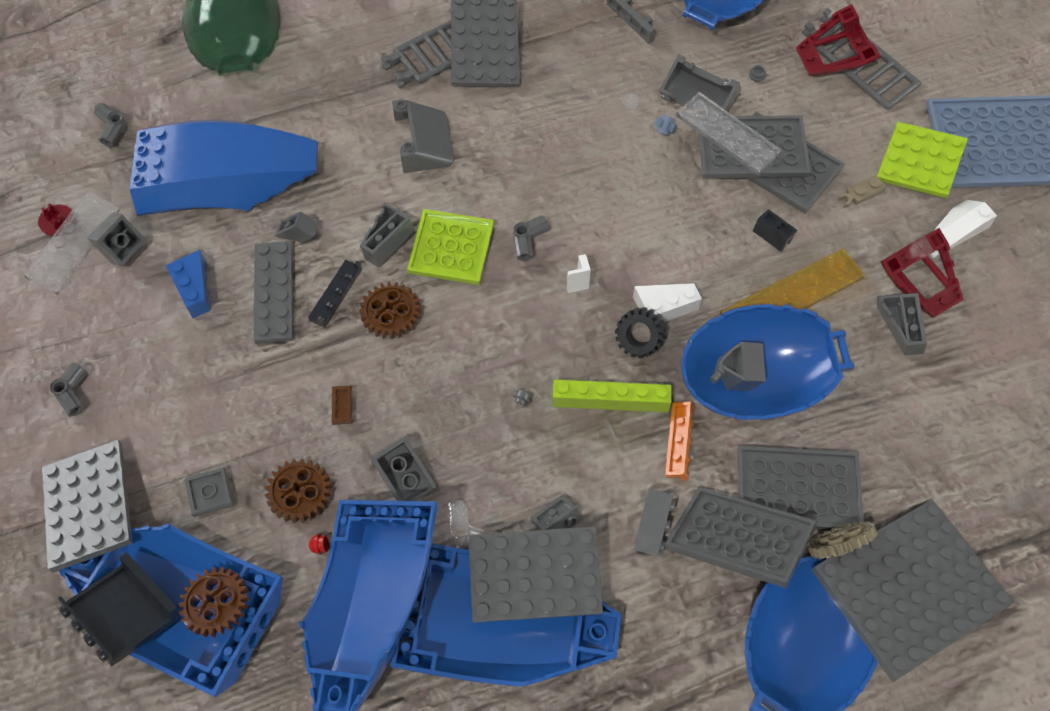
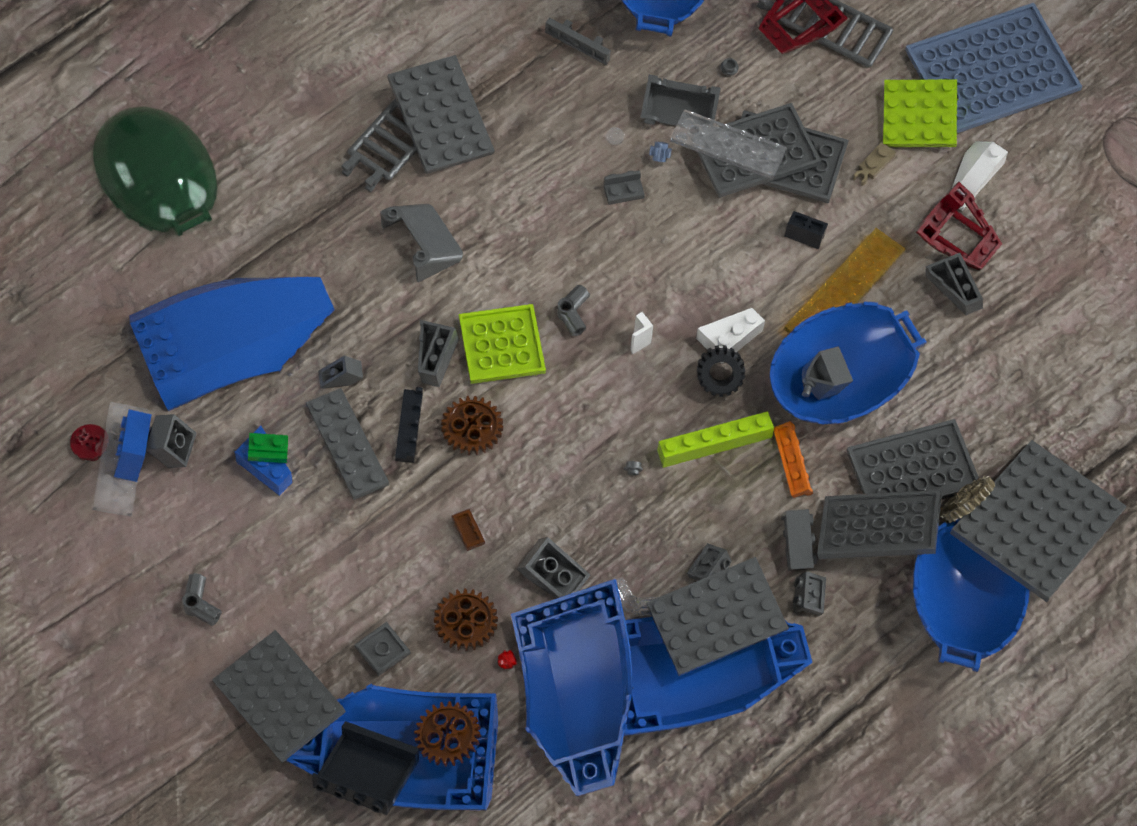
camera: 25 degrees left, 0 degrees up
dark grey piece [94,103,128,147] -> none
none -> blue wedge [114,409,152,482]
none -> green plate [248,433,288,463]
none -> dark grey bracket [603,171,645,205]
none -> dark grey bracket [793,571,826,616]

